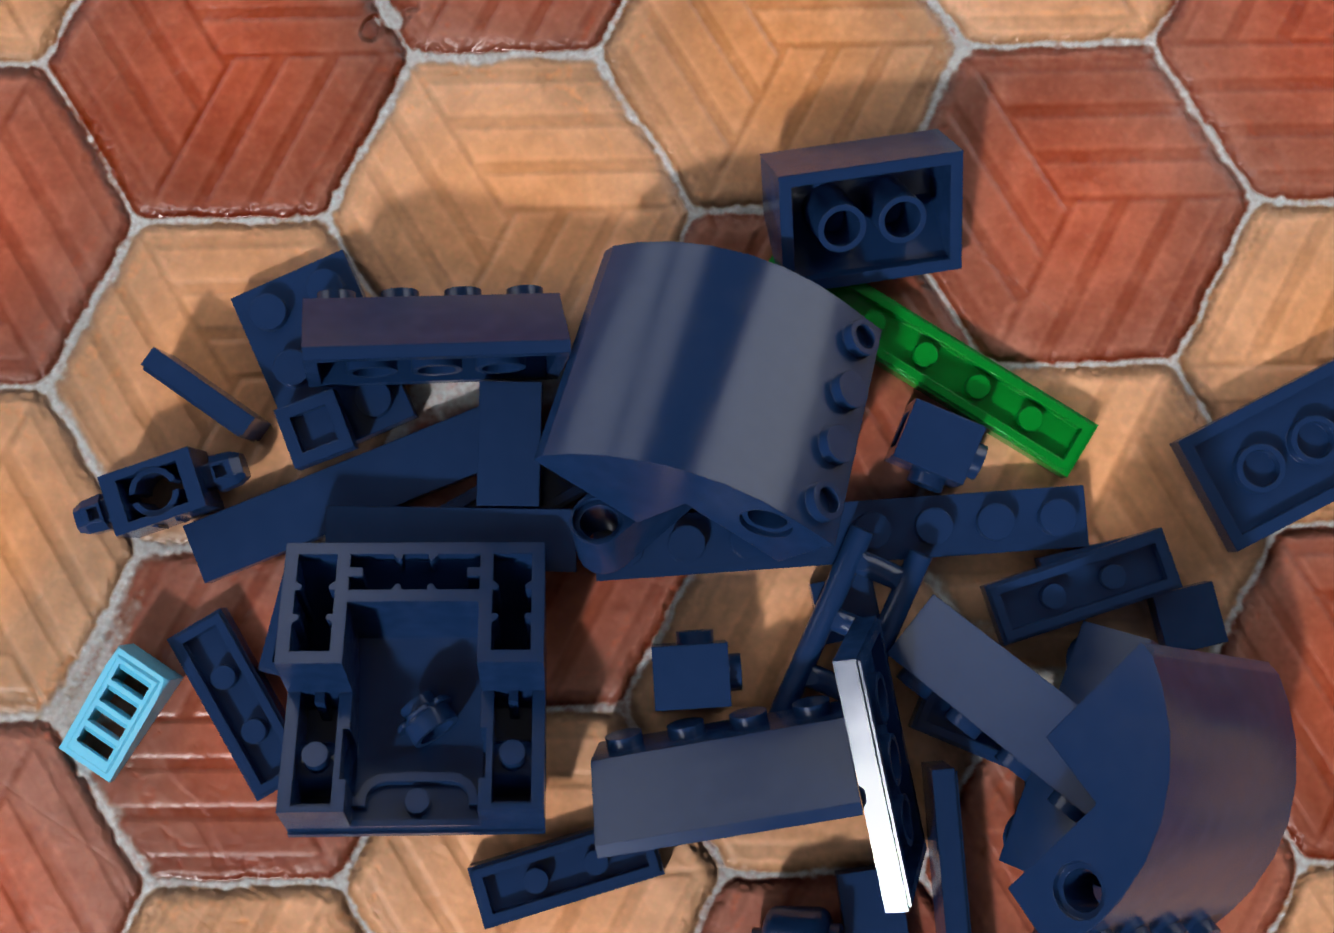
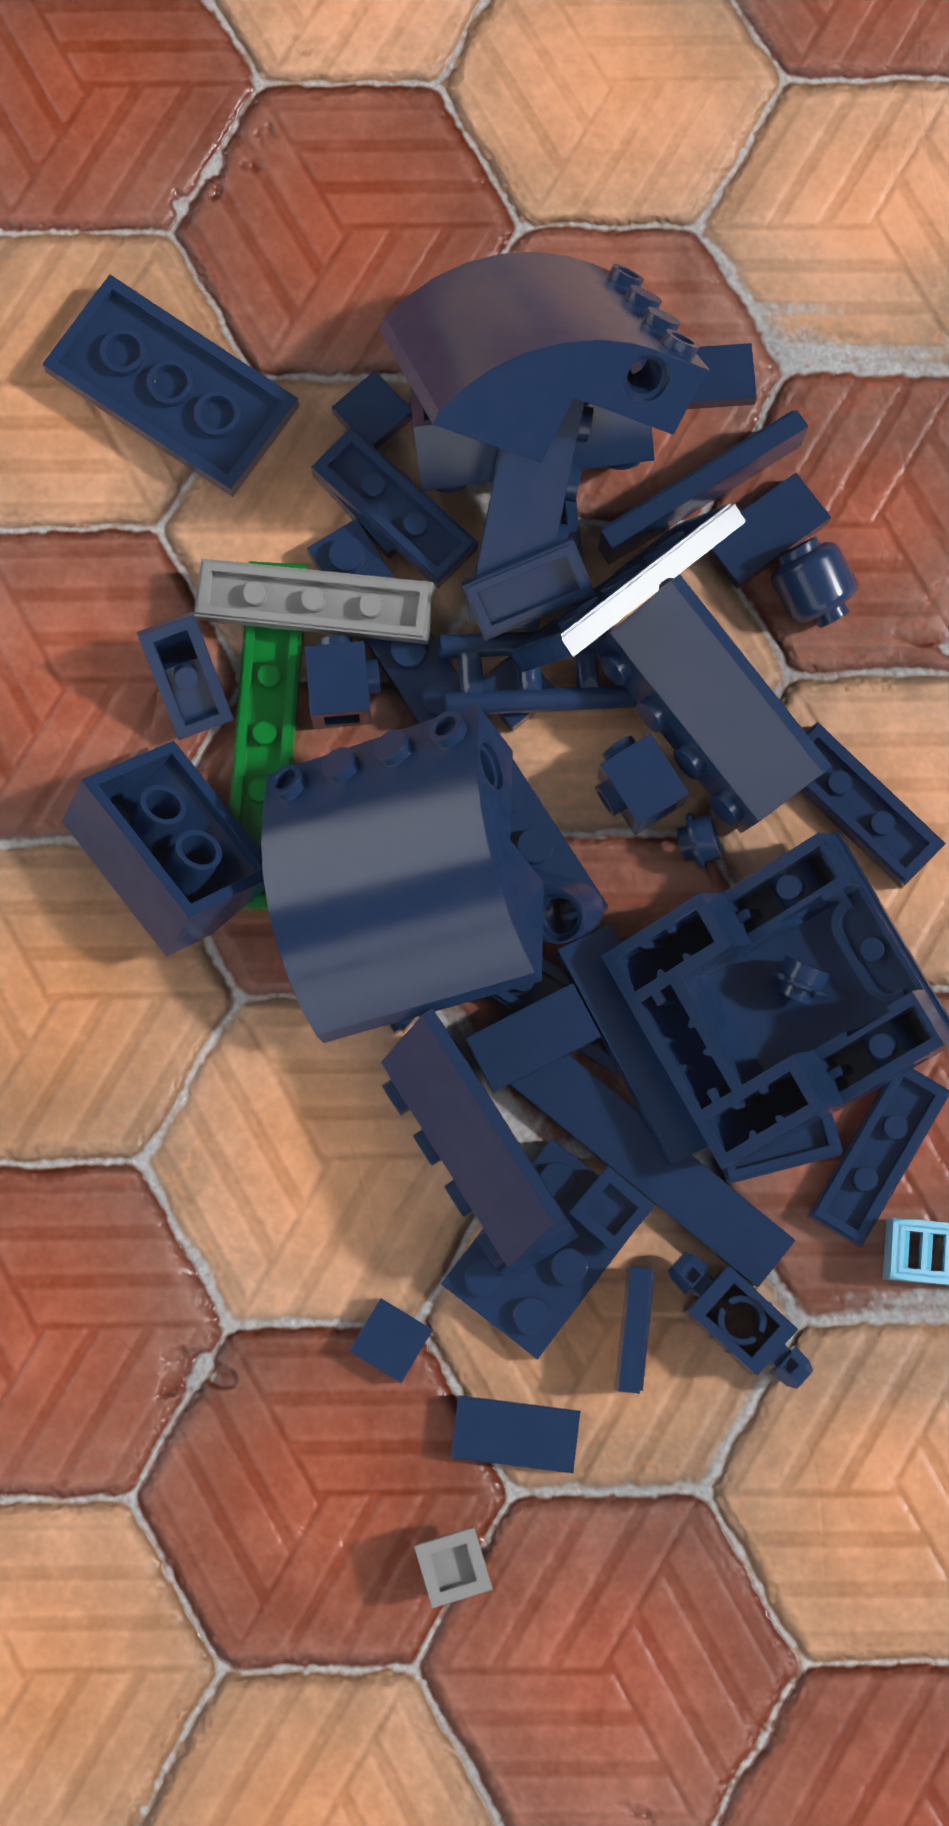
camera: 120 degrees left, 5 degrees down
none -> dark blue slope [137,611,234,740]
none -> light grey tile [194,558,436,644]
none -> dark blue tile [349,1298,433,1383]
none -> light grey tile [414,1526,493,1608]
none -> dark blue tile [451,1395,581,1473]
none -> dark blue tile [462,536,596,641]
none -> dark blue plate [677,812,723,869]

